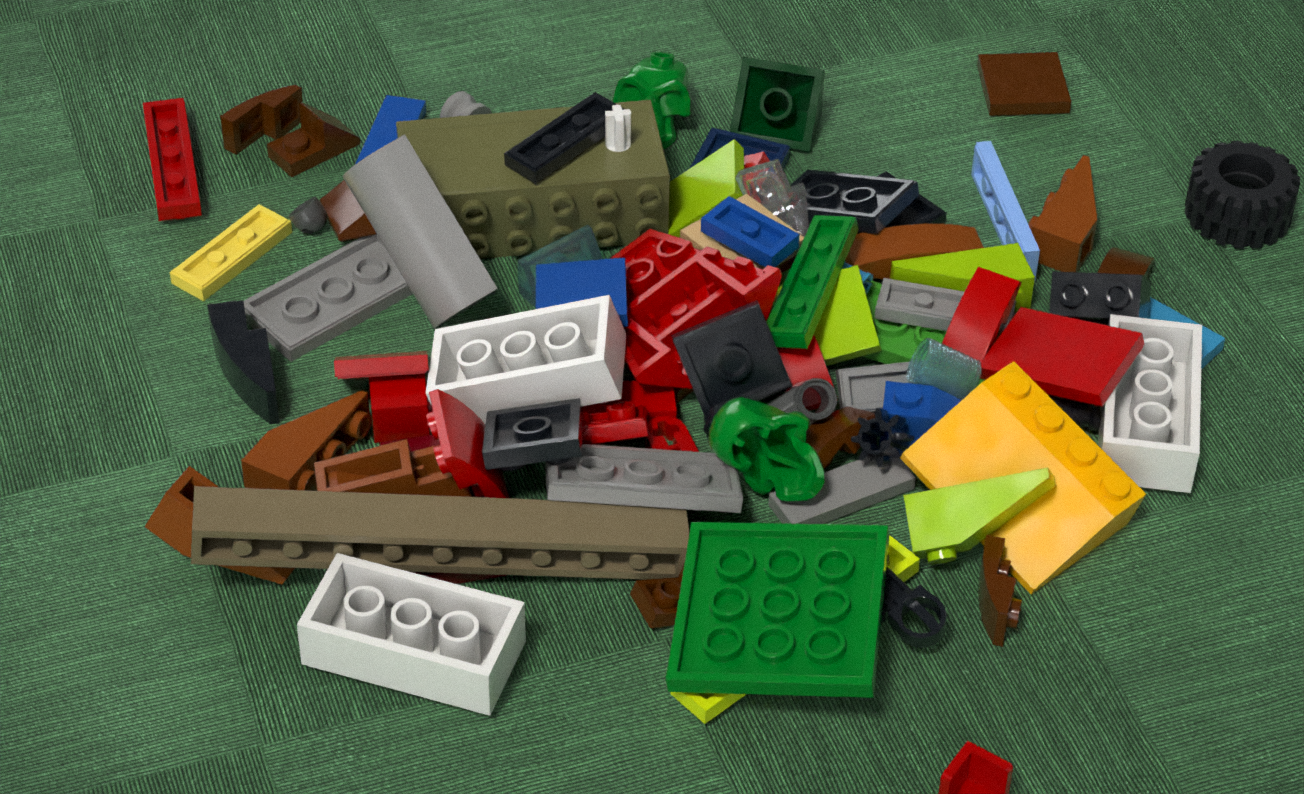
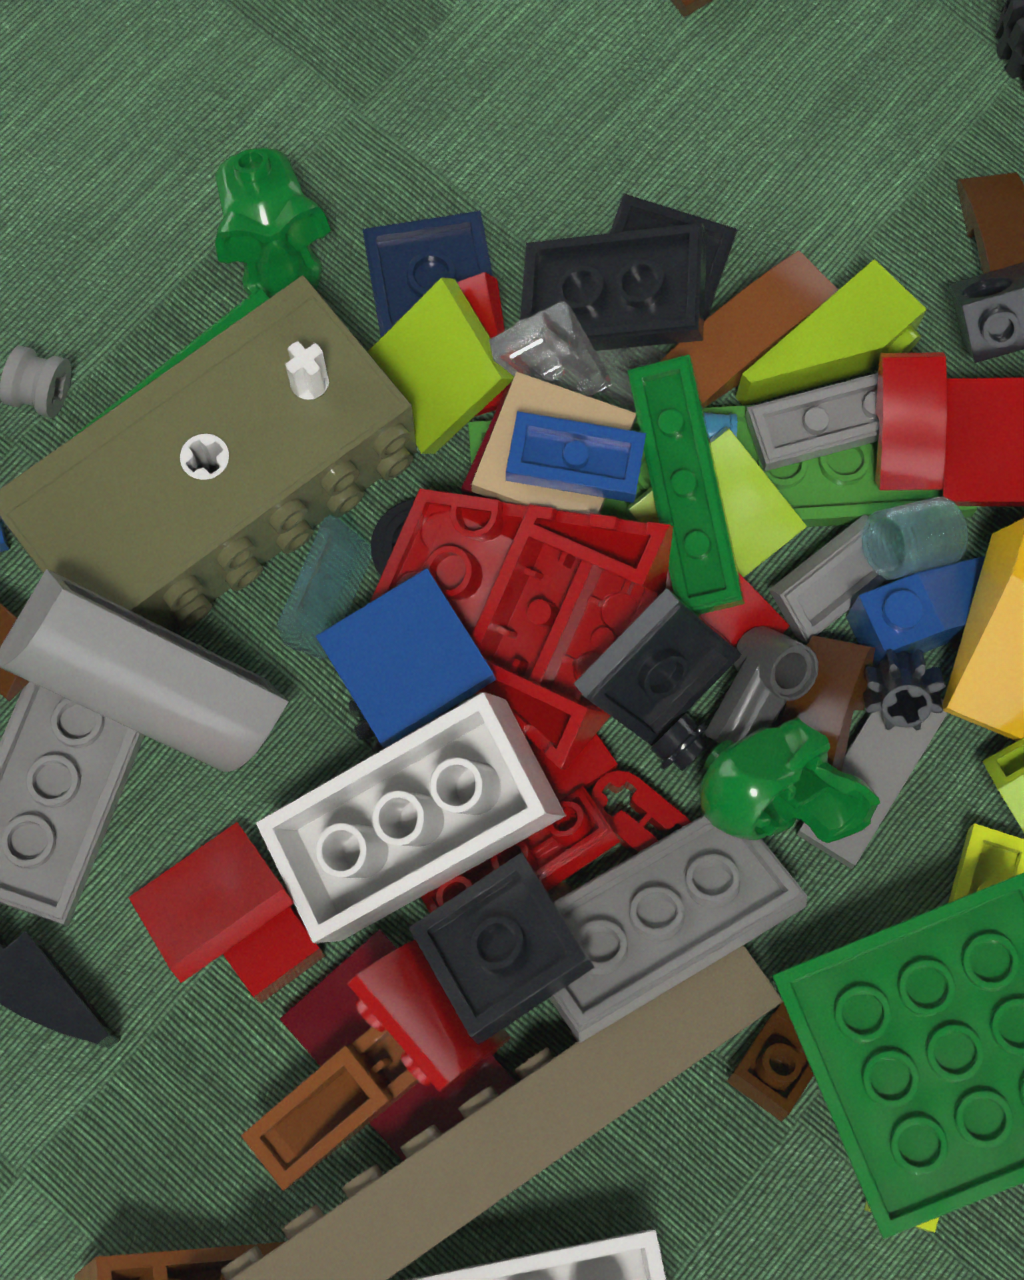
camera: 30 degrees left, 30 degrees up
dark orange slope [241,390,372,491] -> none
black tile [504,92,624,184] -> none
dark green slope [730,57,825,152] -> none
light blue tile [971,141,1040,283] -> none
dark orange slope [1028,155,1097,272] -> none

